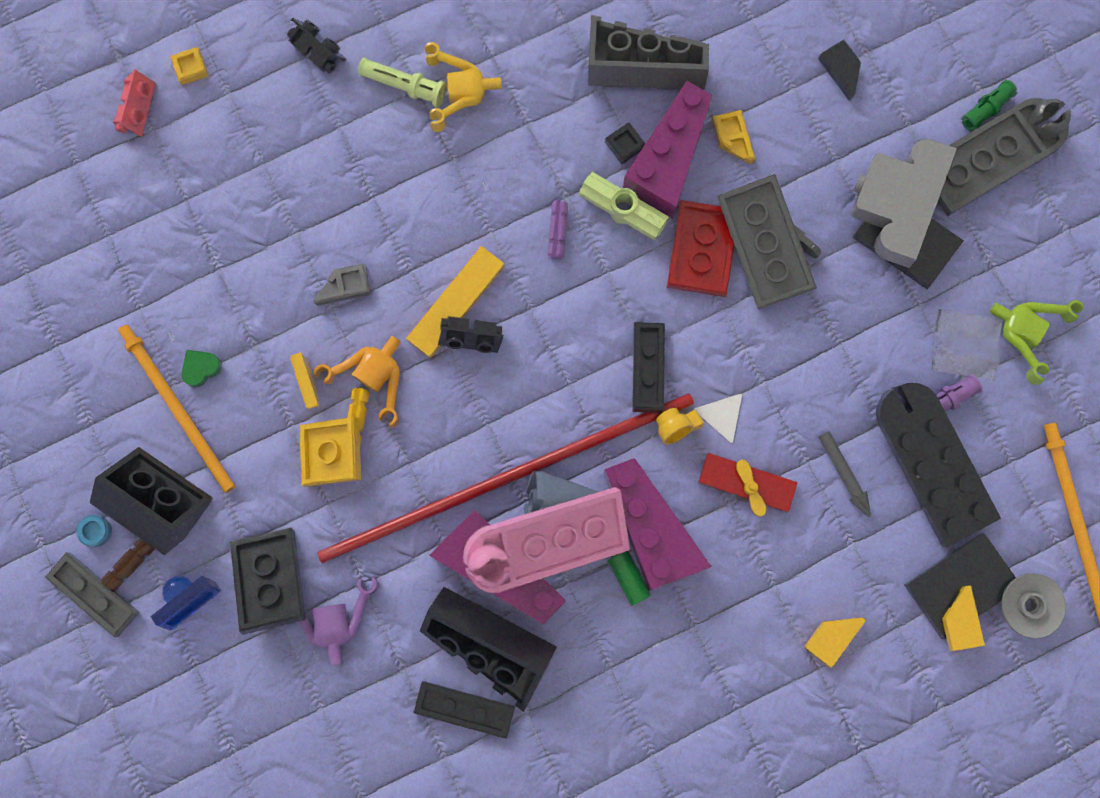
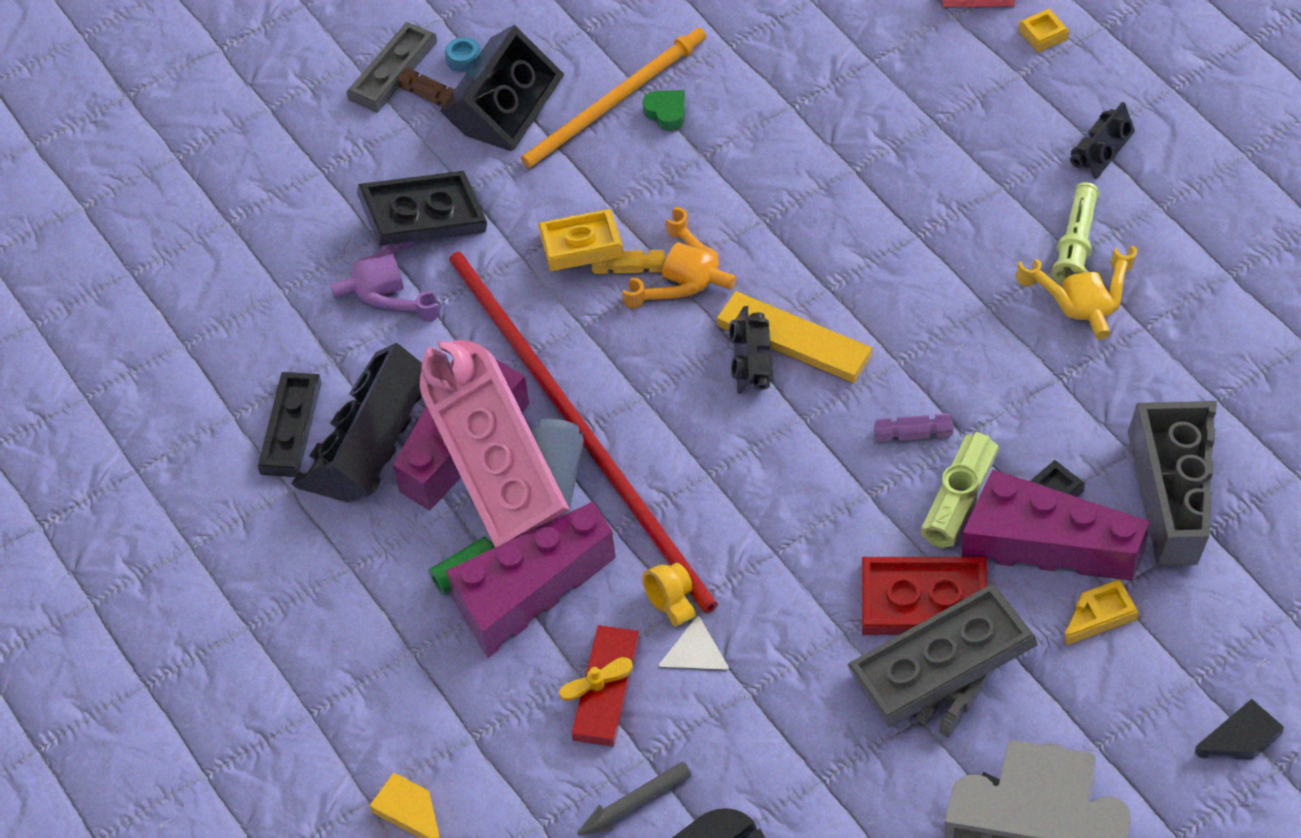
camera: 85 degrees right, 25 degrees down
clear blue tile [150,575,221,631] -> none
yellow tile [290,352,319,409] -> none
flat silver tile [314,263,371,306] -> none
black tile [632,322,665,413] -> none

